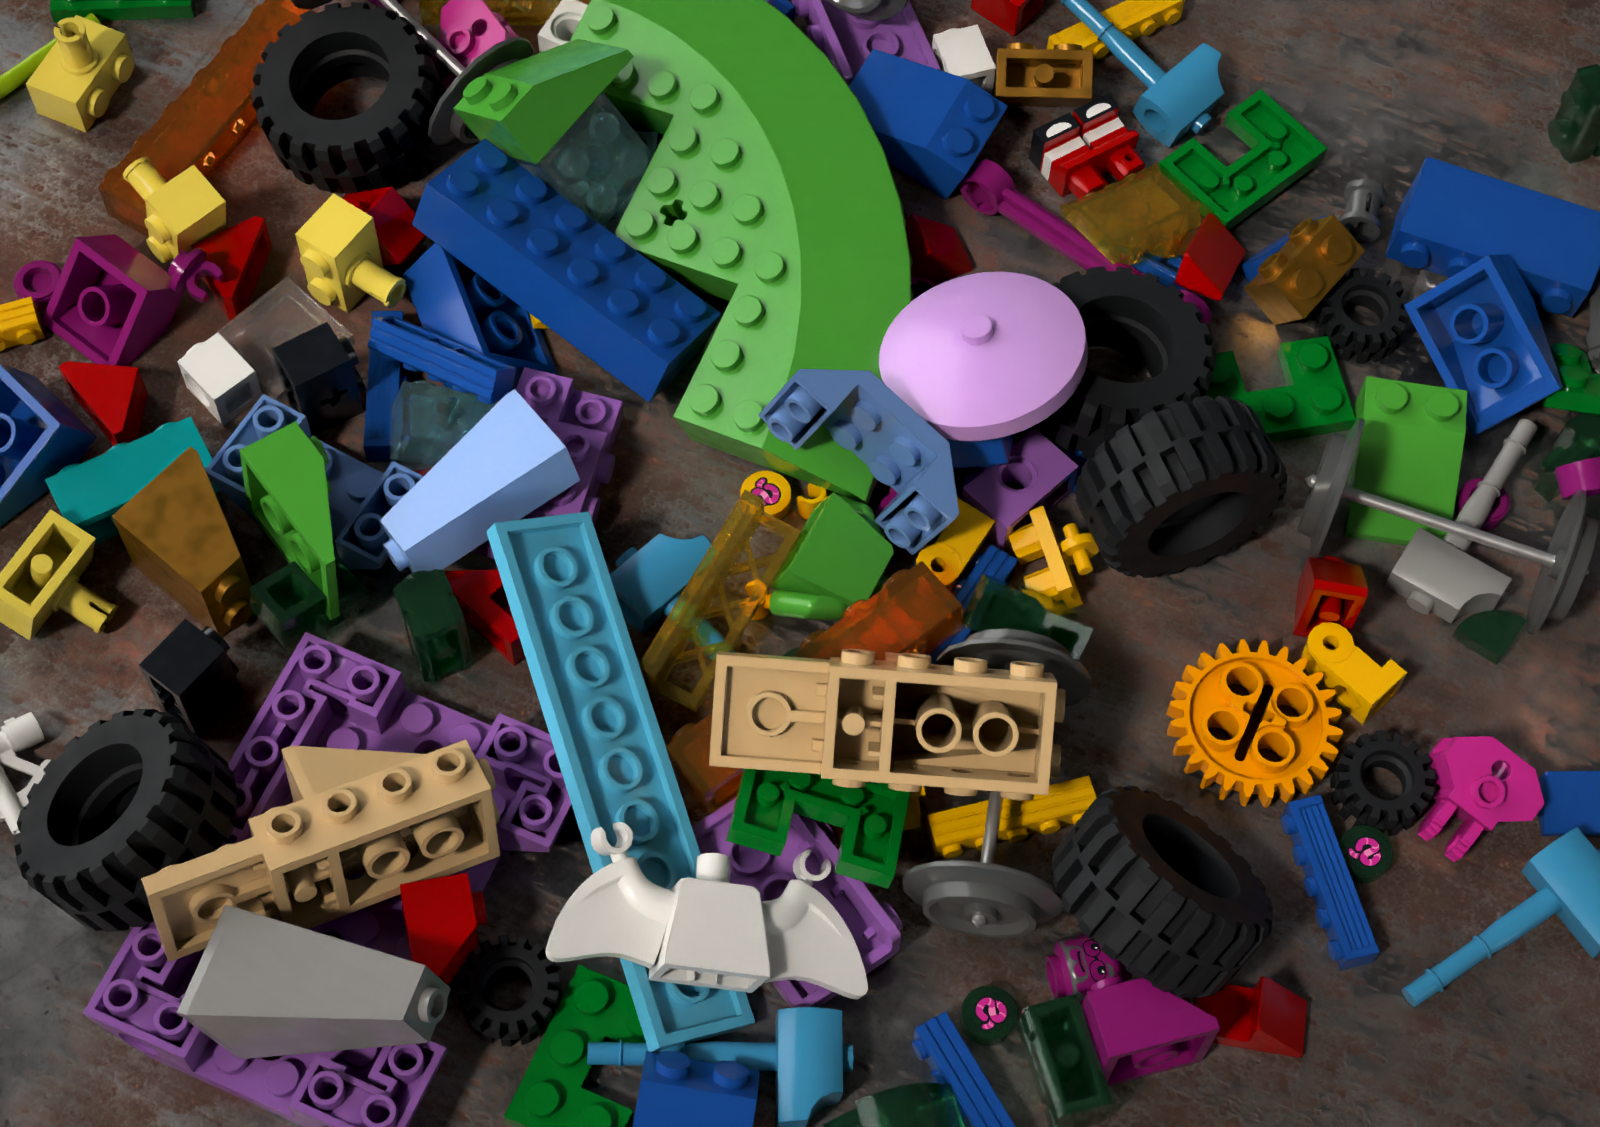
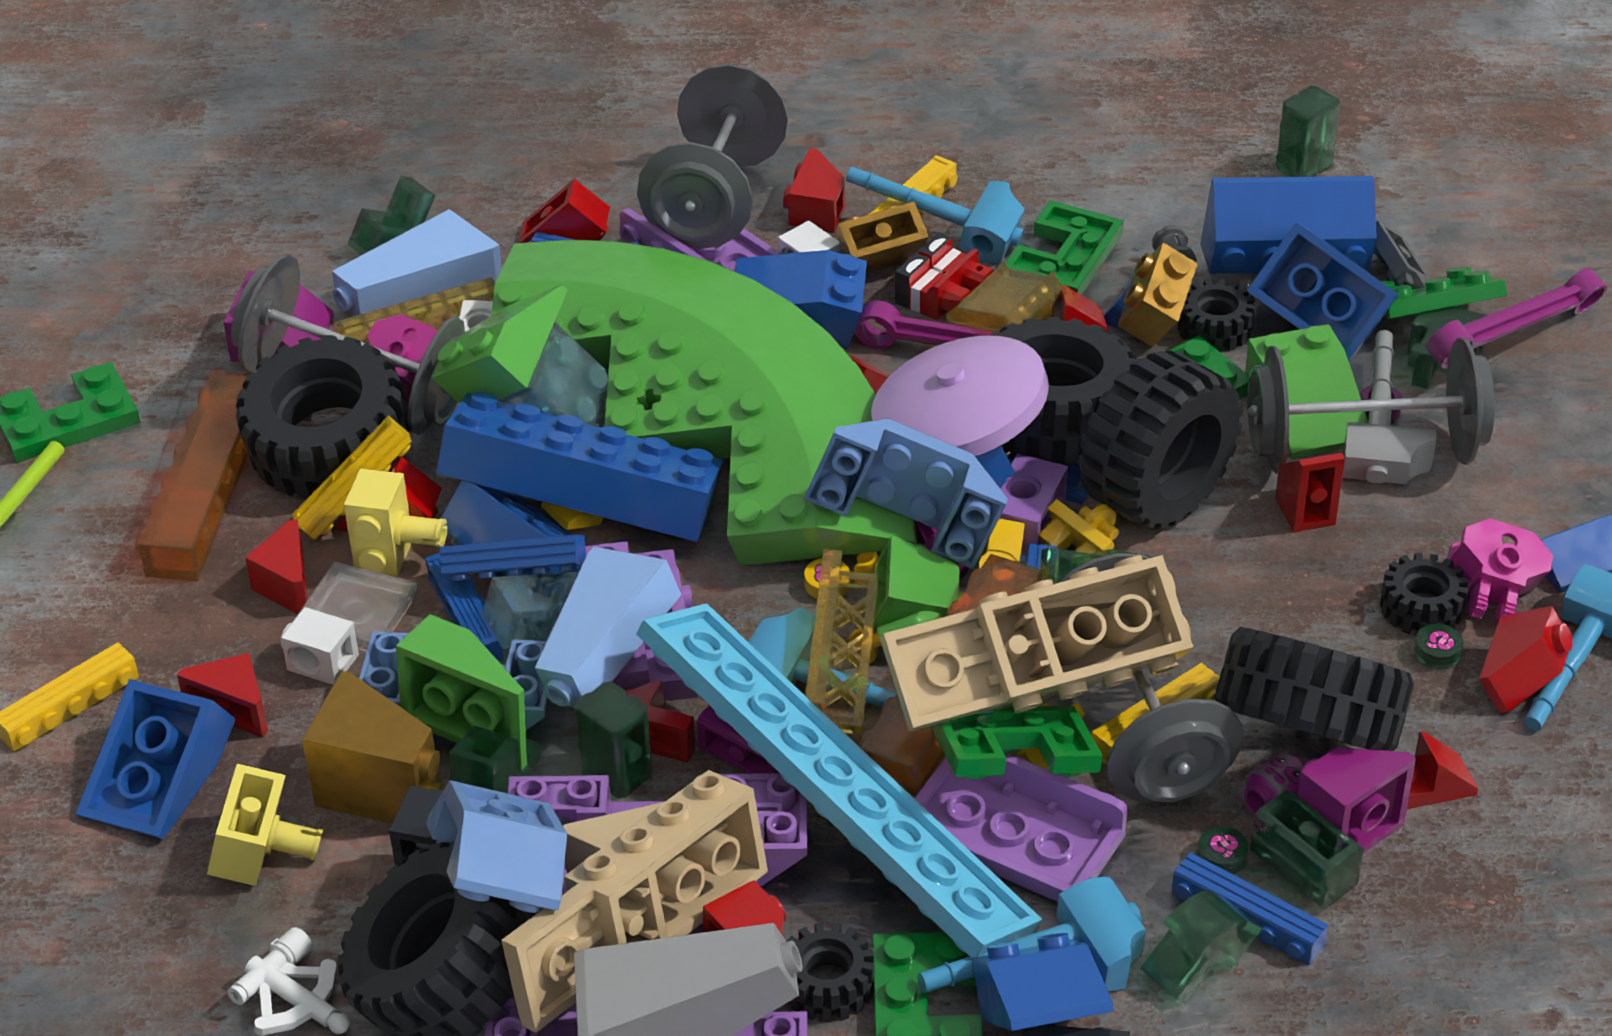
camera: 20 degrees left, 20 degrees down
magenta tile [13,260,62,311] -> none
light yellow brick [26,15,135,133] -> none
magenta slope [41,234,185,366] -> none
teal brick [45,416,220,545] -> none
light yellow brick [123,157,226,264] -> none
magenta plate [168,247,225,303] -> none
black brick [271,322,365,436] -> none
white torso [545,822,868,1000] -> none
light orange gear [1166,639,1343,808] -> none
blue piece [1281,795,1380,971] -> none
yellow leg [1301,622,1407,726] -> none
clear green tile [1452,610,1527,665] -> none
none -> yellow piece [292,415,412,540]
none -> medium blue slope [426,780,567,913]
none -> red slope [1479,606,1573,713]

